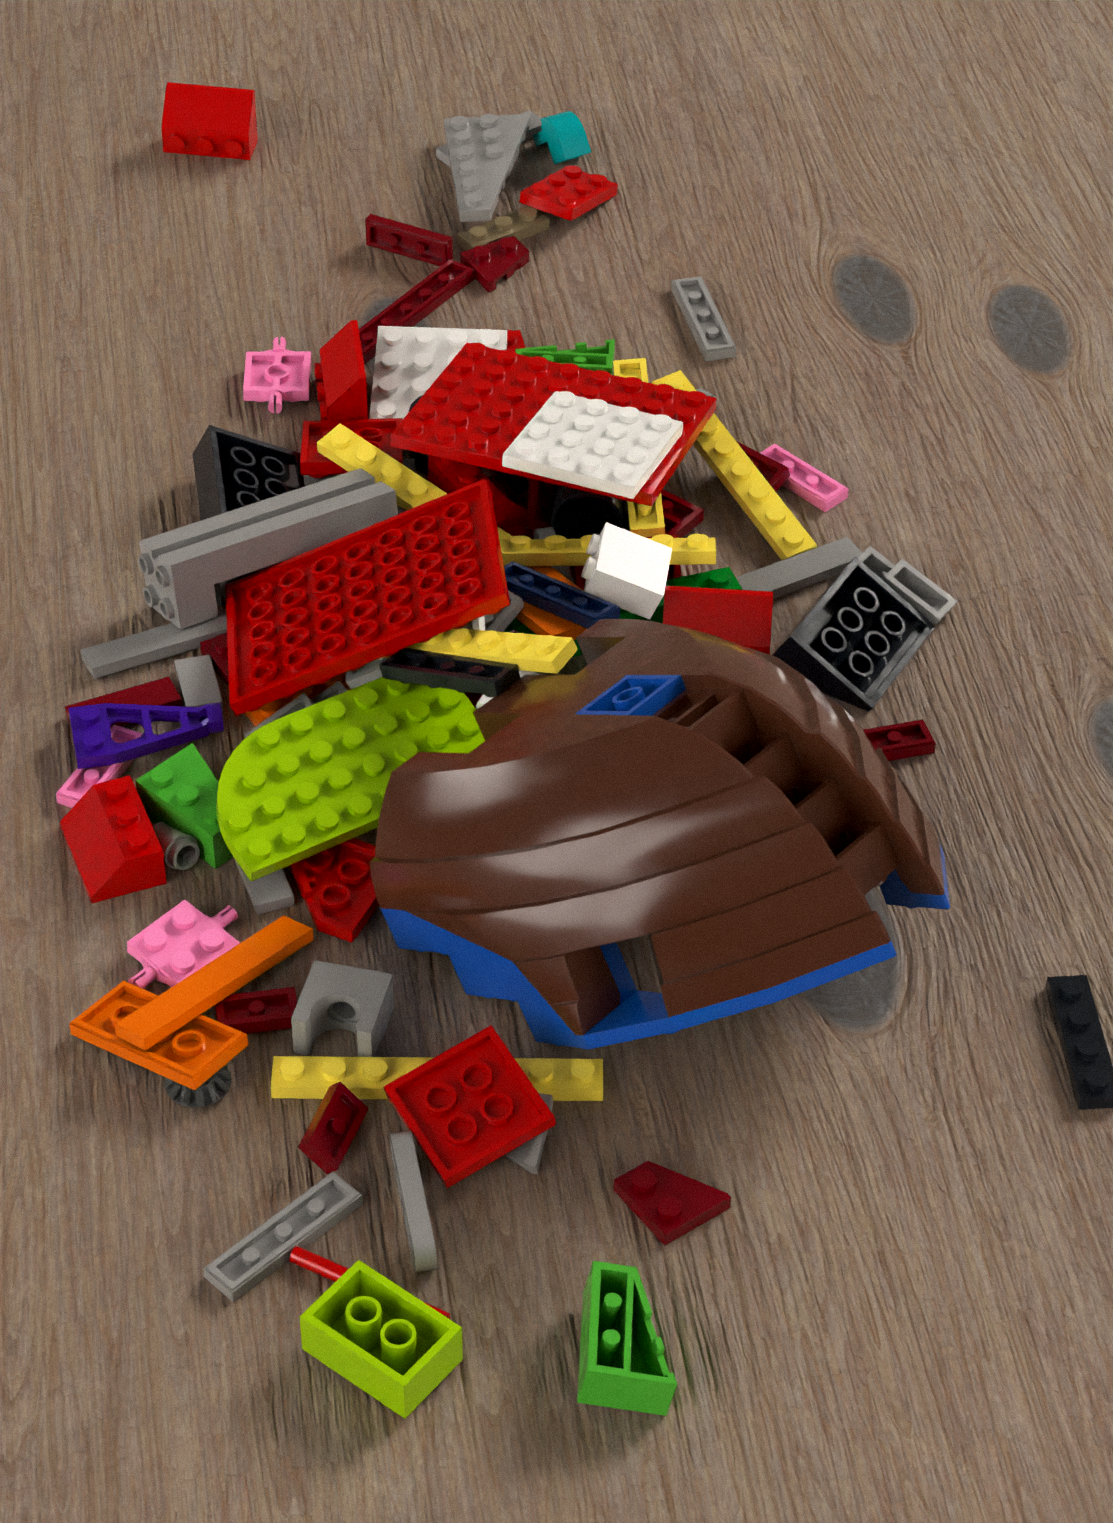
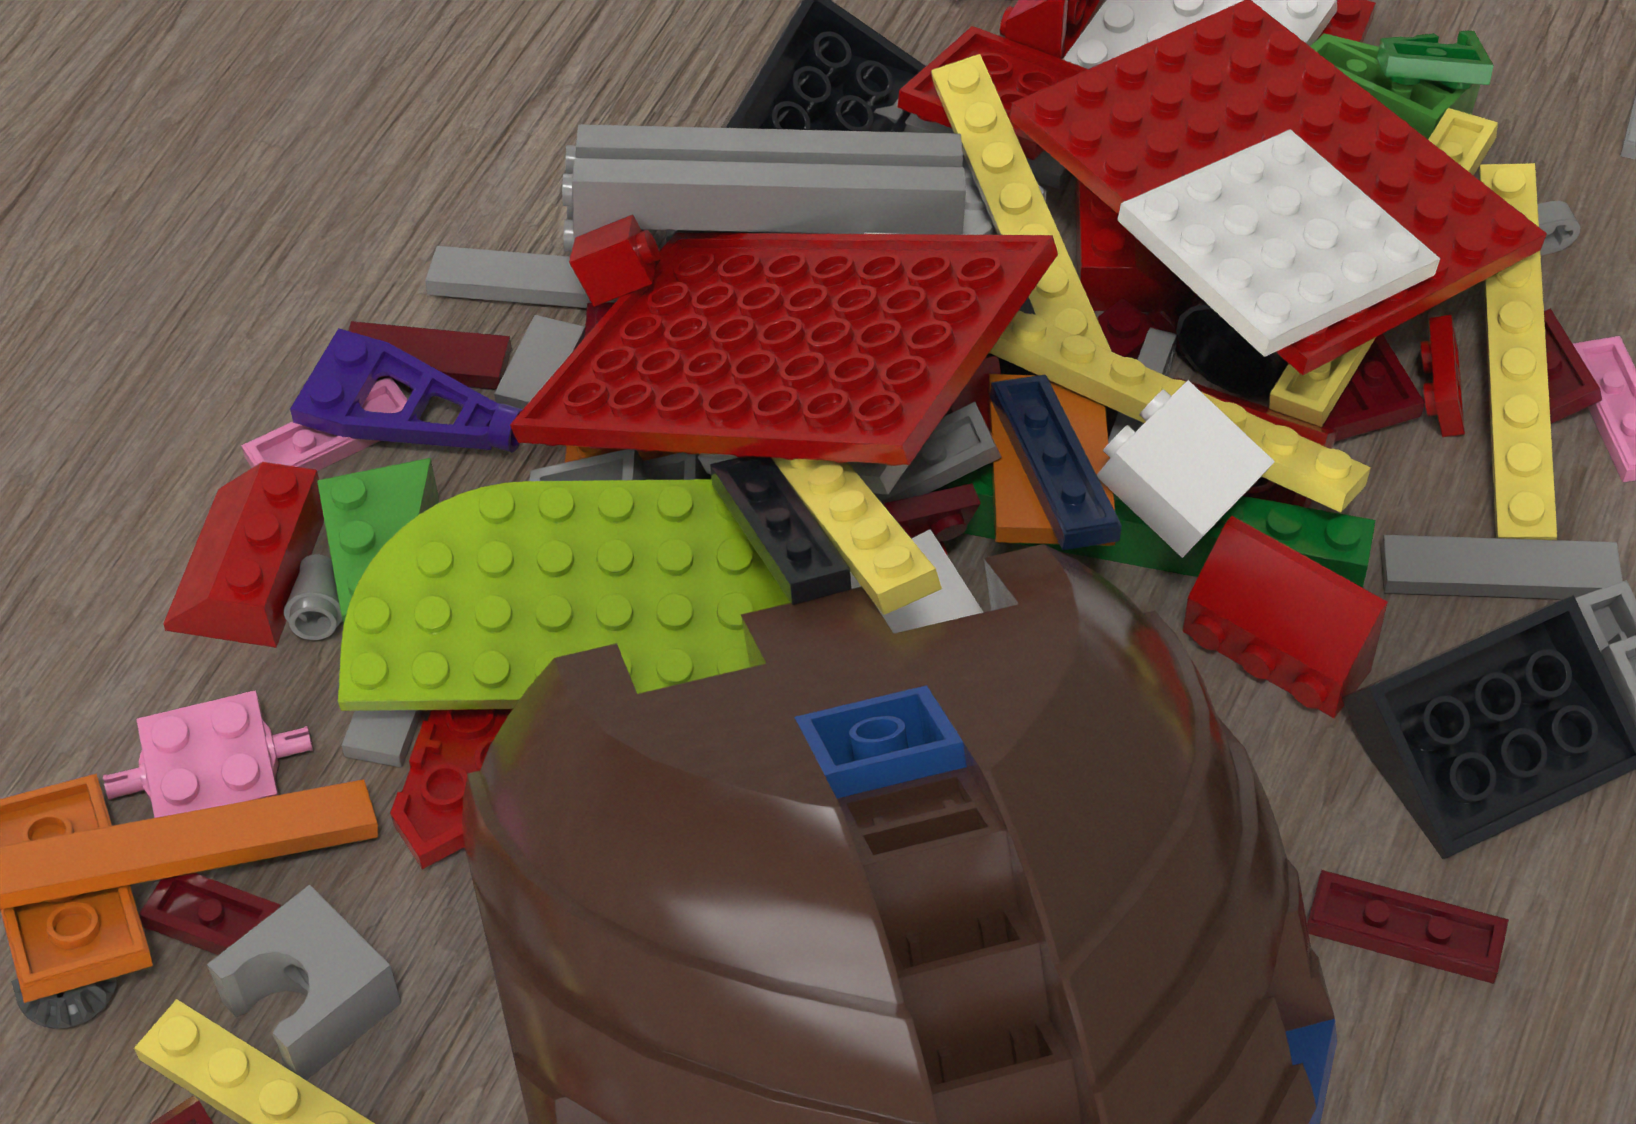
camera: 35 degrees right, 10 degrees up
none -> red brick [569,214,660,307]
none -> green wing [1377,30,1494,89]
none -> red plate [1421,315,1465,437]

